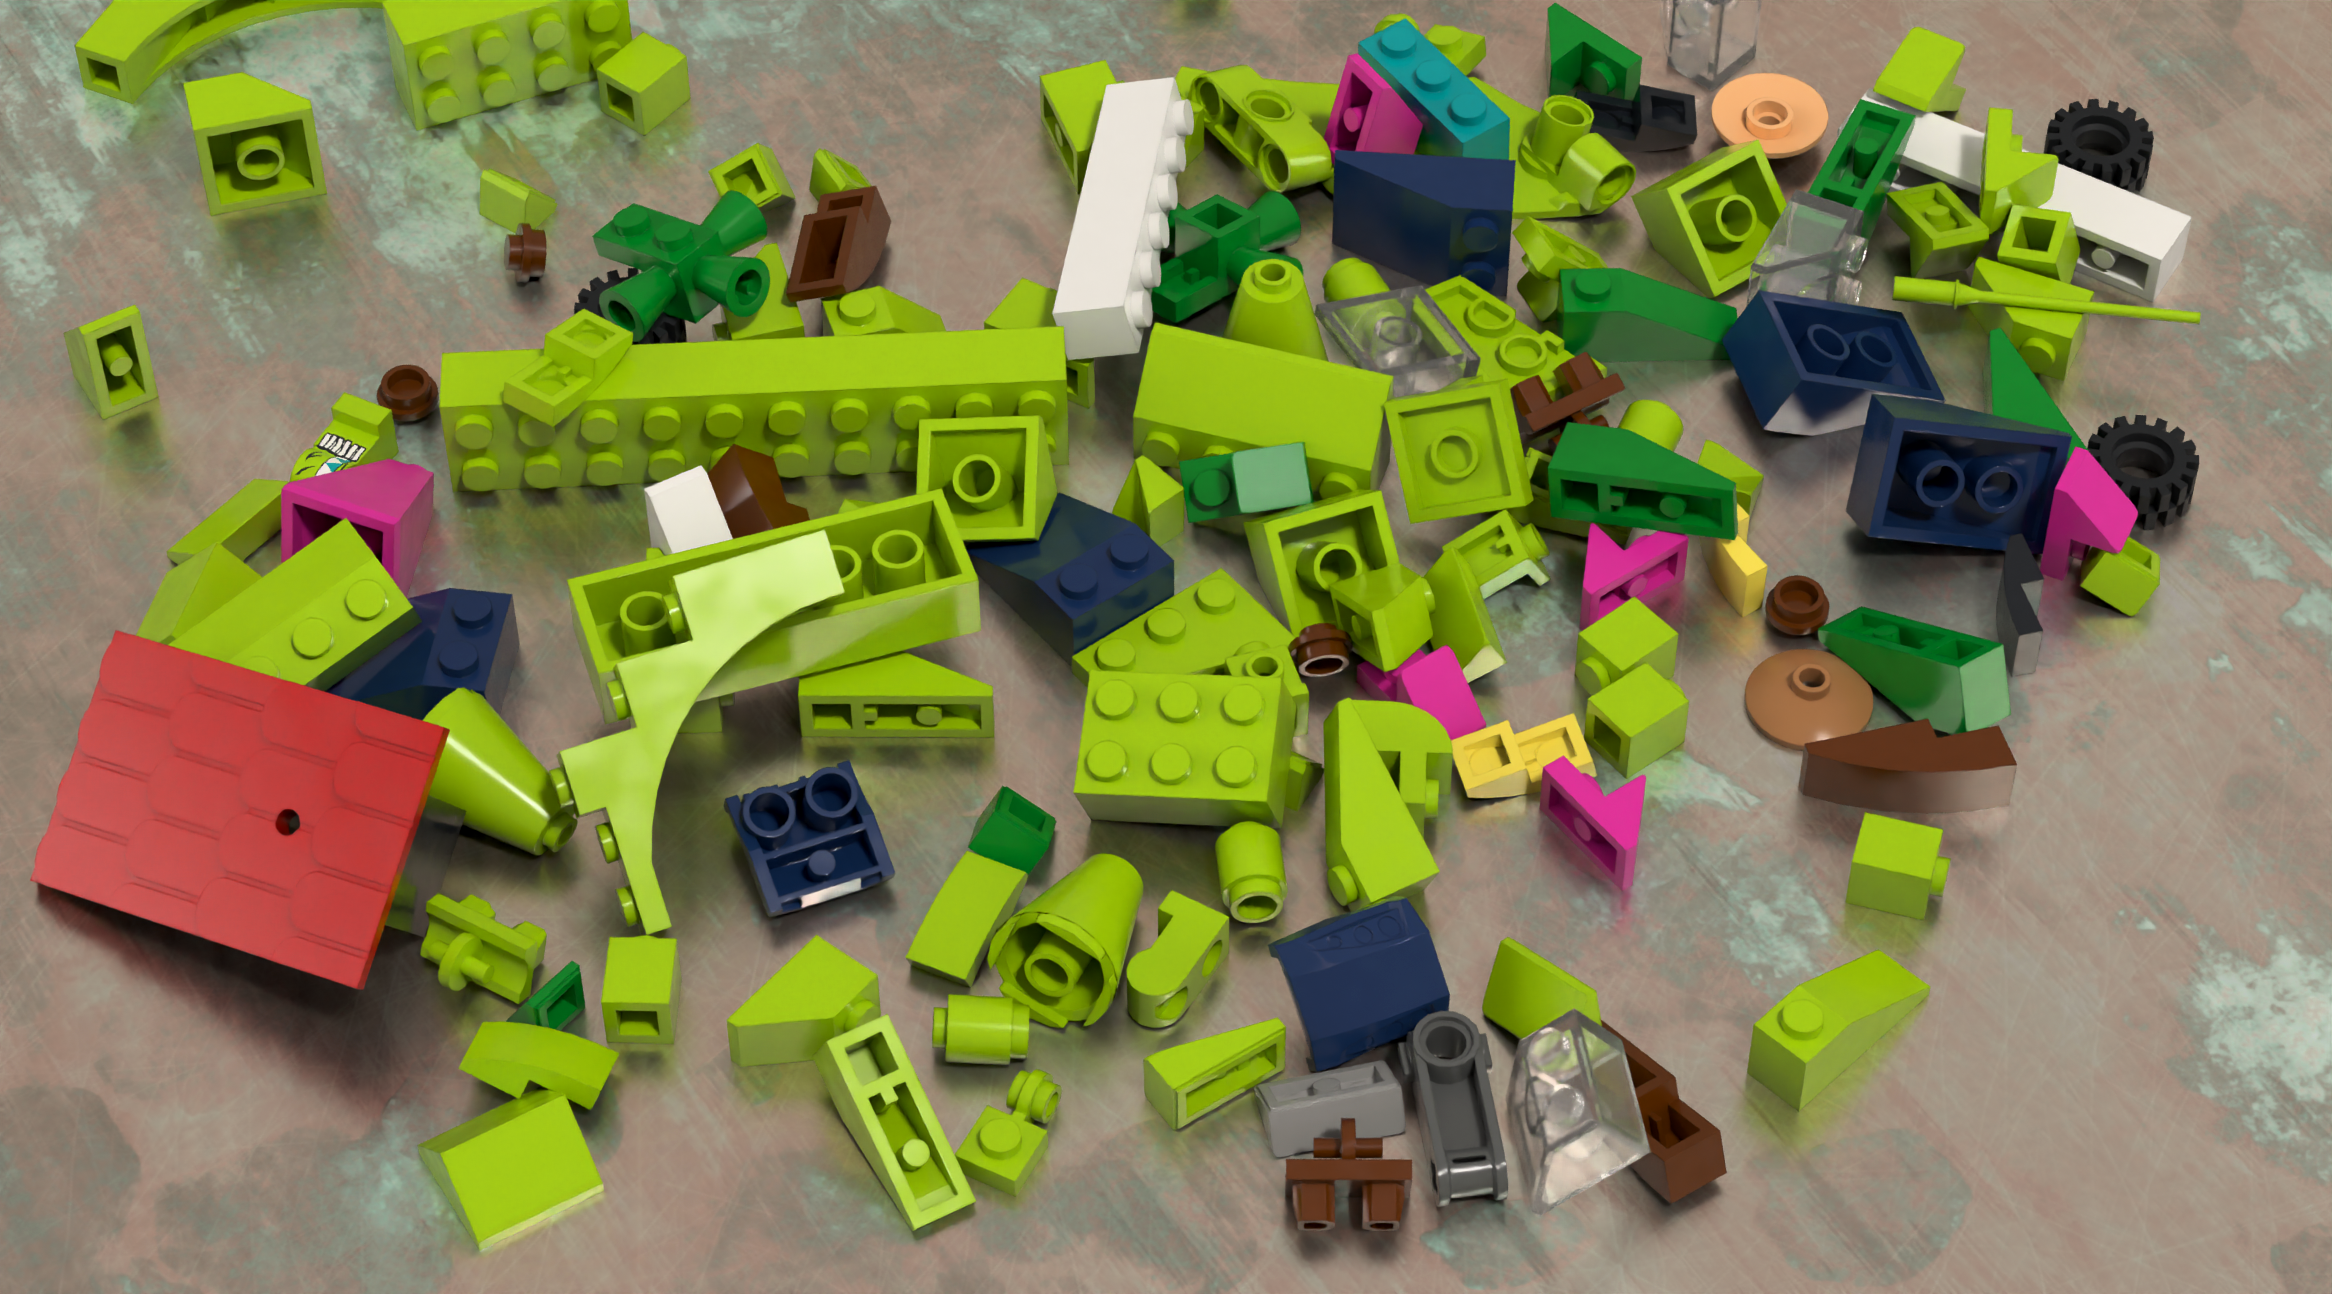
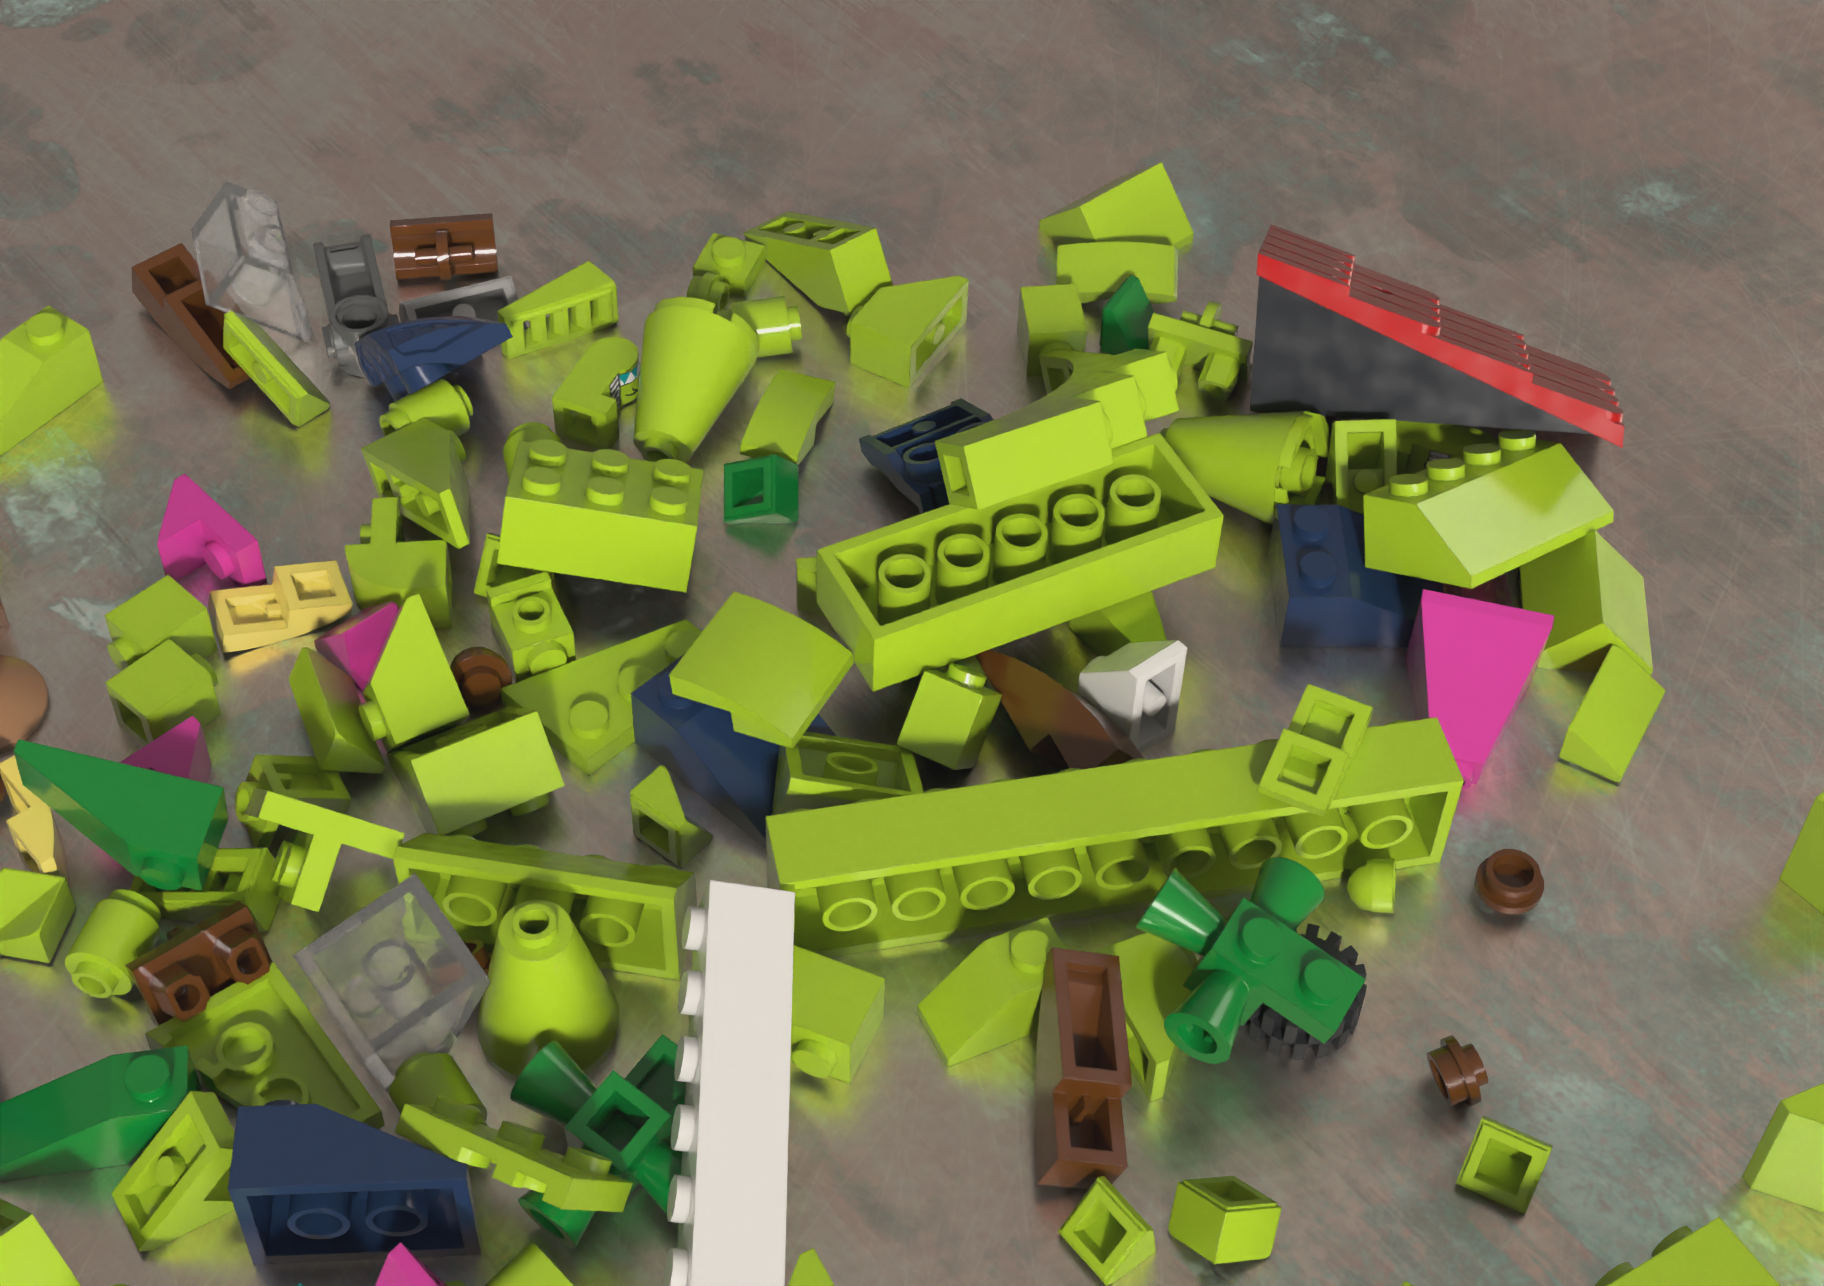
camera: 170 degrees right, 0 degrees up
lime leg [289,392,399,482] -> none
slope [1179,442,1314,523] -> none
none -> lime wing [395,1096,633,1212]
none -> lime slope [669,591,854,749]

